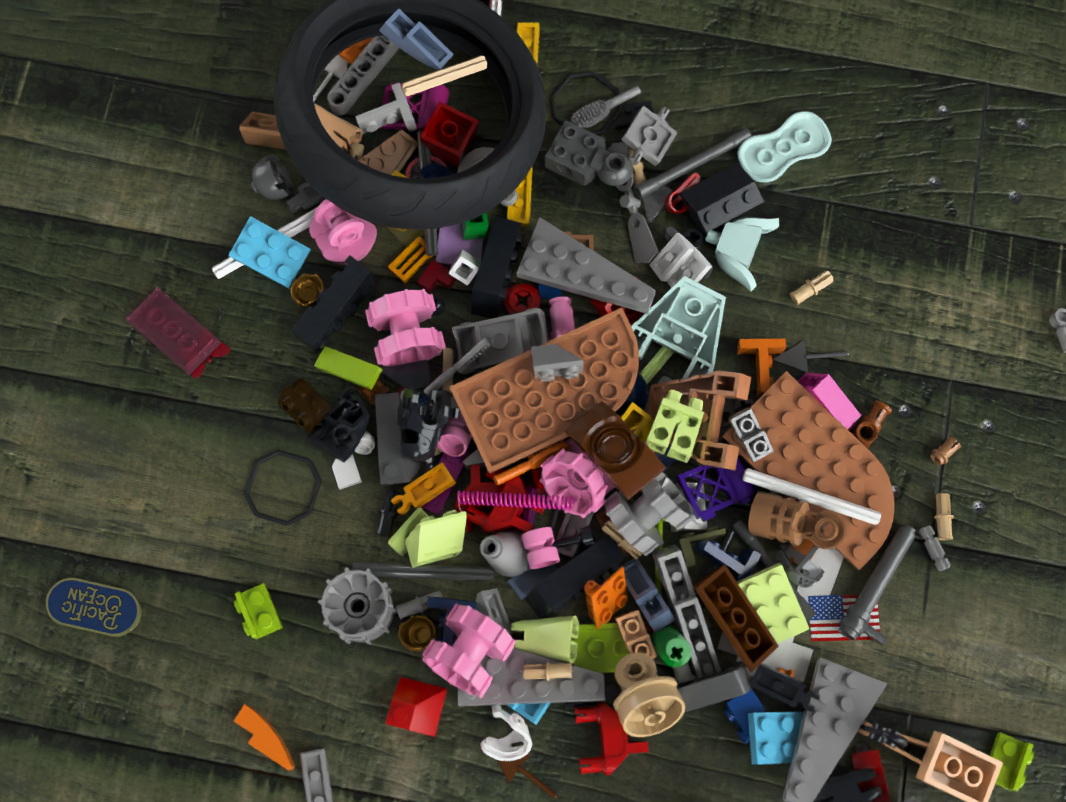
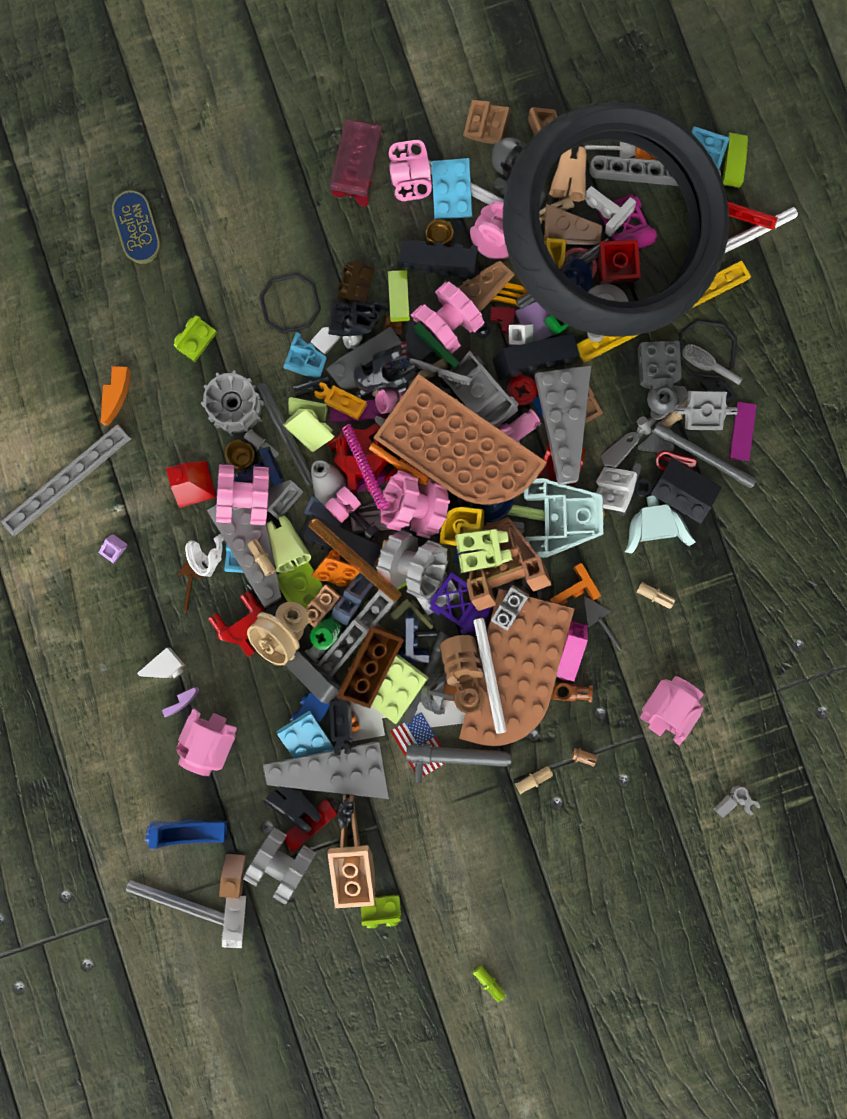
camera: 65 degrees right, 10 degrees up
sand blue slope [379,9,454,70] -> none
tan axle [401,55,487,96] -> none
light grey slope [531,344,583,382] -> none
reddish brown slope [565,401,665,500] -> none
light aqua plate [738,111,832,182] -> none
light grey axle [919,526,951,571] -> none
none -> medium azure slope [283,332,327,379]
none -> clear orange axle [308,518,401,602]
none -> bright pink piece [389,140,432,201]
none -> dark green tile [414,322,459,371]
none -> medium nougat wing [457,261,514,312]
none -> medium nougat slope [463,100,511,145]
none -> bright pink piece [640,676,704,746]
none -> magenta tile [729,402,756,461]

